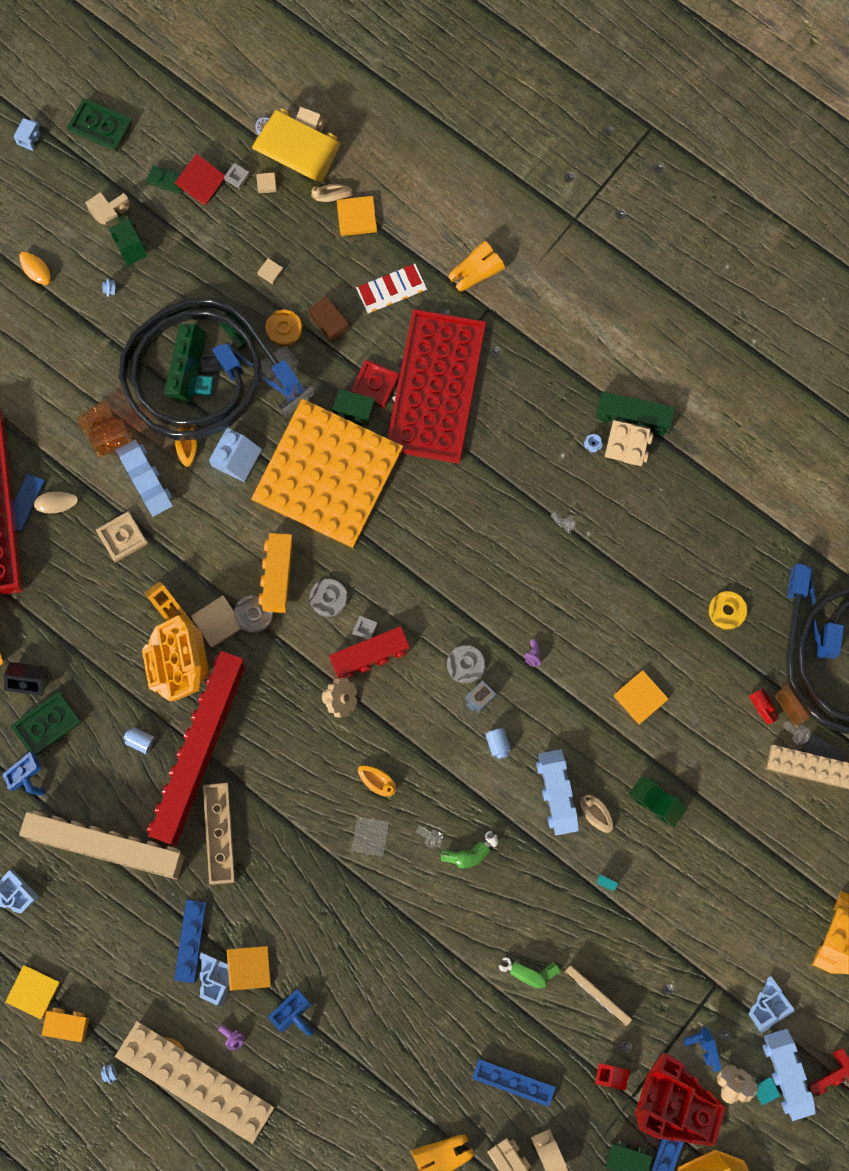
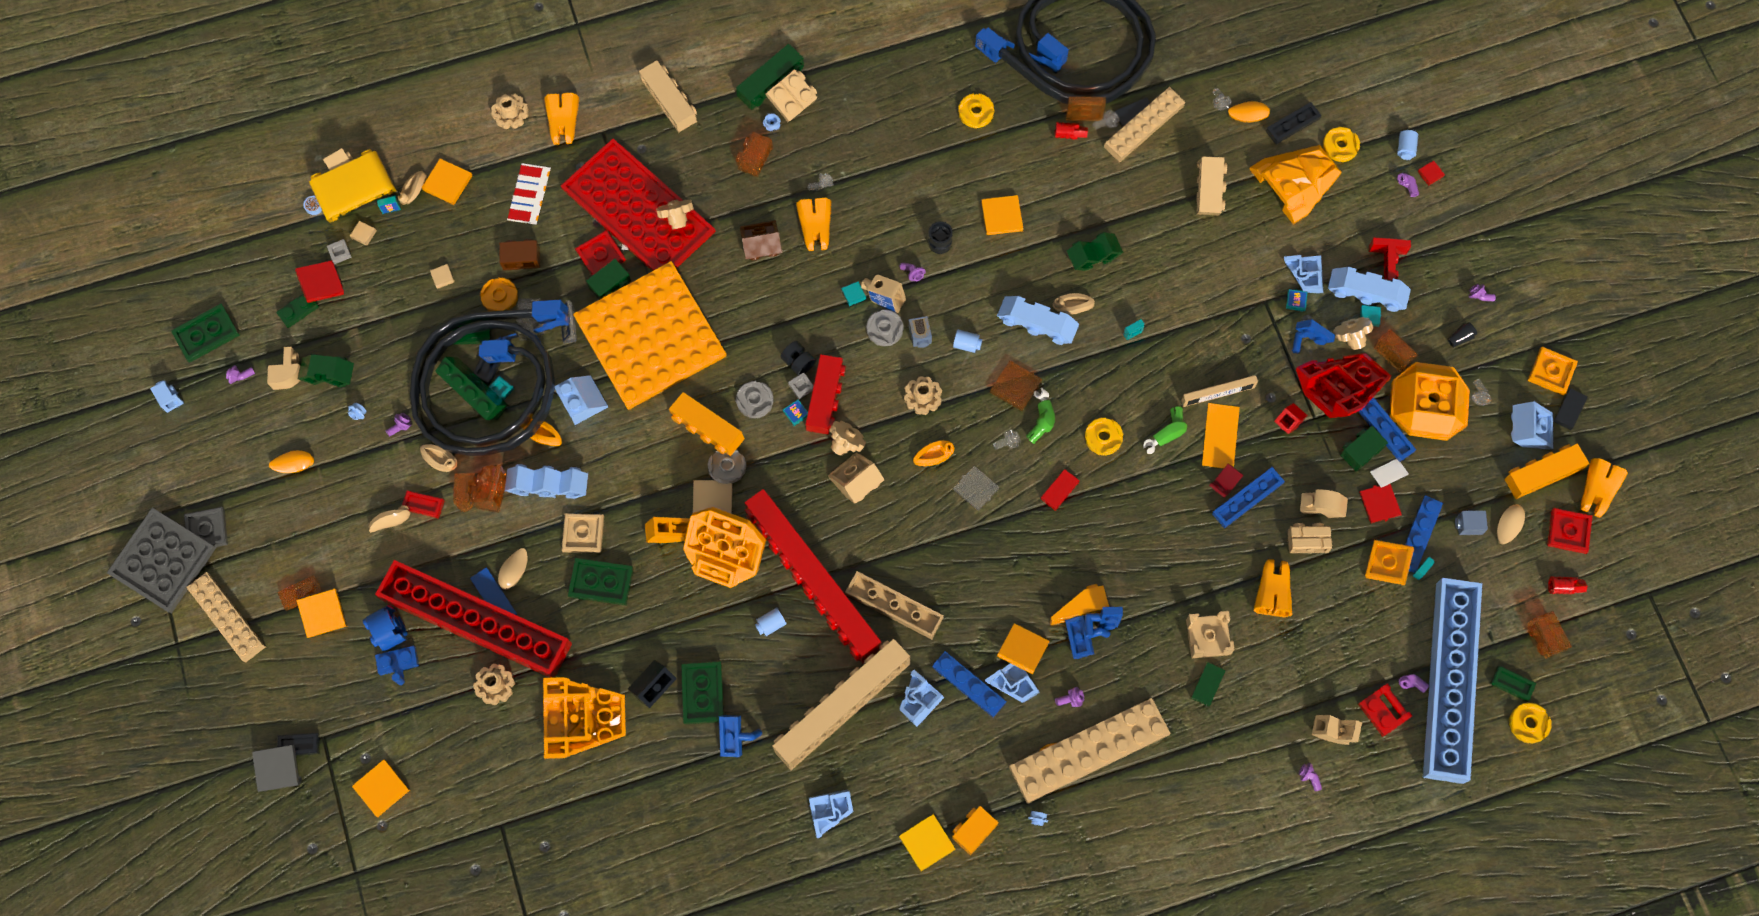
camera: 55 degrees left, 5 degrees down
none -> medium lavender plate [226,365,255,384]
none -> tan arm [369,505,411,533]
none -> tile [377,196,401,214]
none -> medium lavender plate [386,413,412,437]
none -> red tile [402,490,445,519]
none -> tan arm [420,444,457,472]
none -> tan plant [491,94,529,129]
none -> dark green plate [568,558,634,606]
none -> tan brick [639,61,697,133]
none -> tan plant [656,200,694,229]
none -> clear orange brick [736,132,773,177]
none -> reddish brown slope [740,220,782,260]
none -> black wheel [780,341,816,376]
none -> tile [783,400,808,426]
none -> light orange piece [796,198,831,251]
none -> tan slope [828,452,884,504]
none -> teal tile [841,281,866,306]
none -> tan torso [861,275,906,314]
none -> light blue slope [899,670,944,727]
none -> tan plant [904,376,942,415]
none -> black wheel [928,221,953,254]
none -> clear orange tile [990,361,1042,411]
none -> red tile [1041,469,1080,511]
none -> light orange slope [1050,584,1109,625]
none -> blue plate [1084,607,1123,638]
none -> yellow tile [1085,417,1123,455]
none -> tan panel [1186,611,1235,659]
none -> dark green tile [1191,662,1226,707]
none -> tan wedge [1197,157,1227,215]
none -> light orange sticker [1202,403,1240,468]
none -> dark red bracket [1209,463,1243,497]
none -> tile [1286,289,1307,311]
none -> clear orange brick [1374,329,1418,373]

